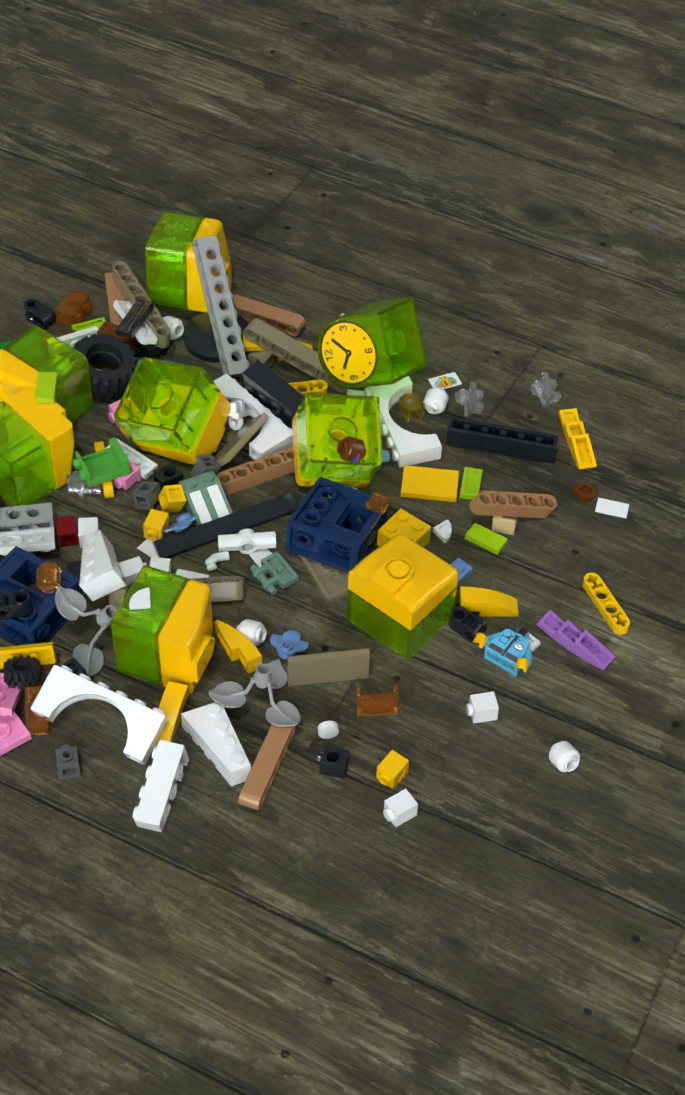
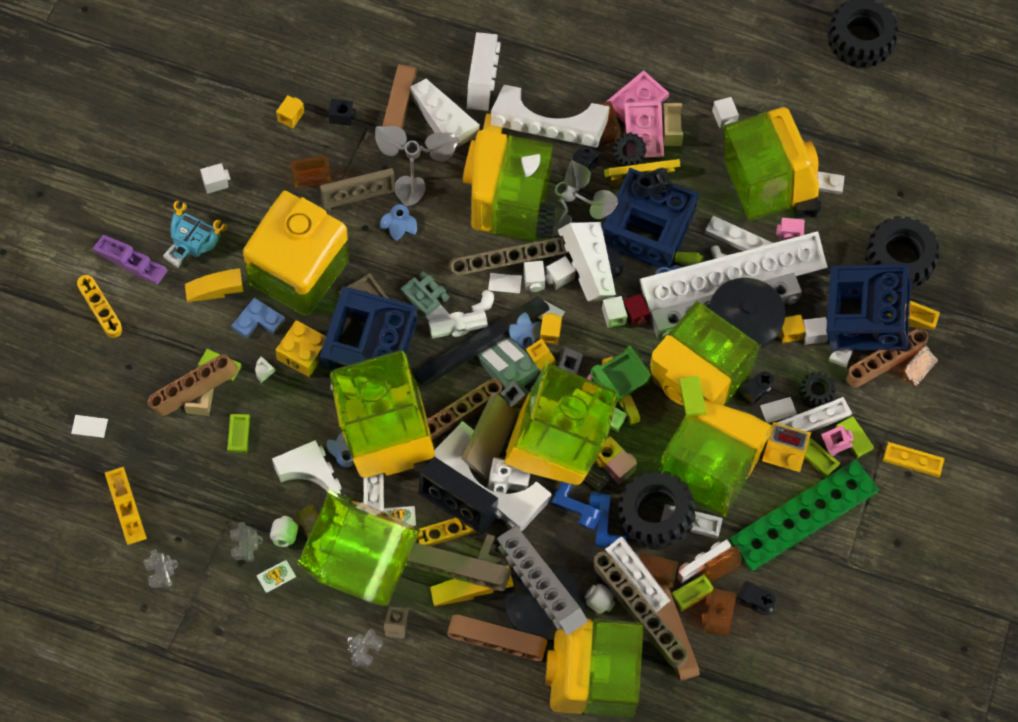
camera: 170 degrees right, 15 degrees up
clear orange head [35,562,62,593] -> none
dark grey brick [55,744,81,780] -> none
black tile [115,299,154,338] -> none
yellow slope [214,620,262,673] -> none
white head [236,619,267,647] -> none
white tile [317,721,339,739] -> none
reddish brown head [337,436,367,463] -> none
clear orange tile [366,492,391,514] -> none
white brick [383,789,418,827] -> none
yellow tile [400,465,459,502] -> none
black brick [446,416,559,463] -> none
black piece [448,606,487,643] -> none
white head [549,741,580,772] -> none
reddish brown tile [572,481,599,504] -> none

